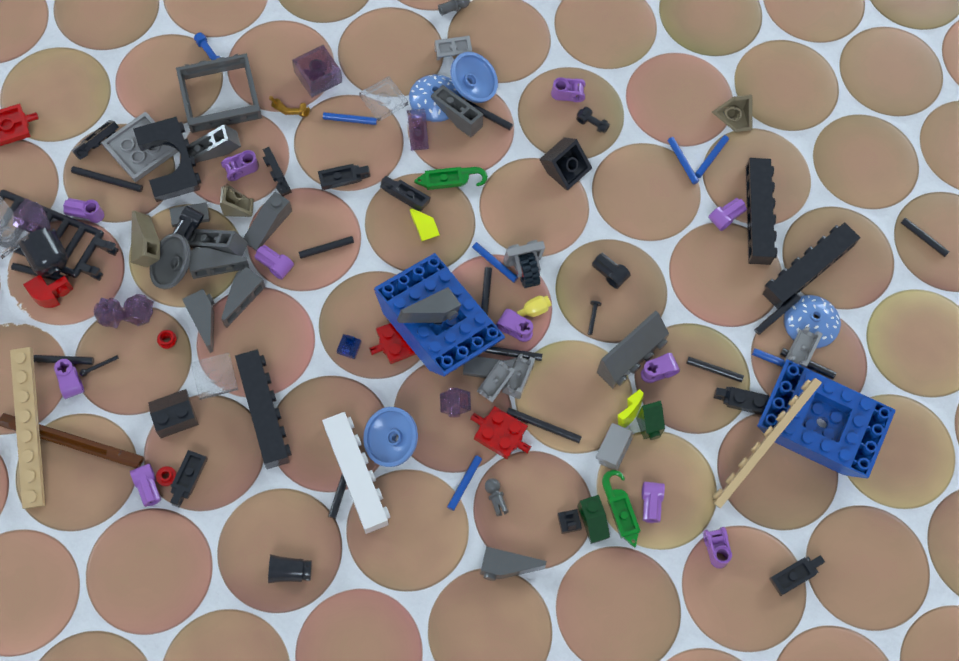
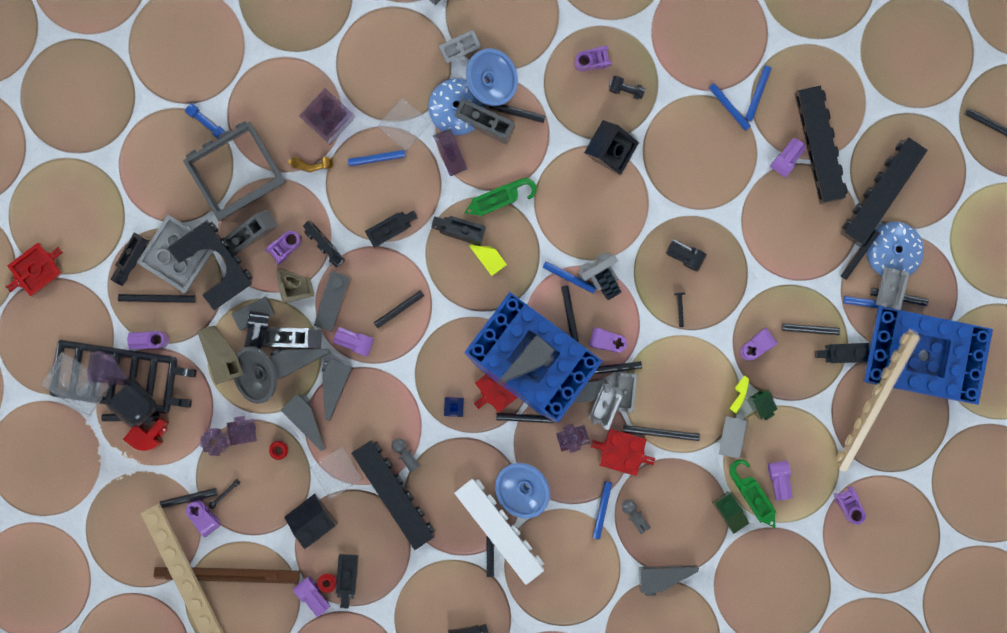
camera: 10 degrees left, 20 degrees up
light yellow plant [517,296,552,317] -> none
black tile [557,509,582,534] -> none
dark grey slope [596,311,669,389] -> none
dark tan slope [712,94,753,132] -> none
black hinge [769,555,825,596] -> none
none -> dark grey pin [392,438,420,473]
none -> black bar [496,413,554,423]

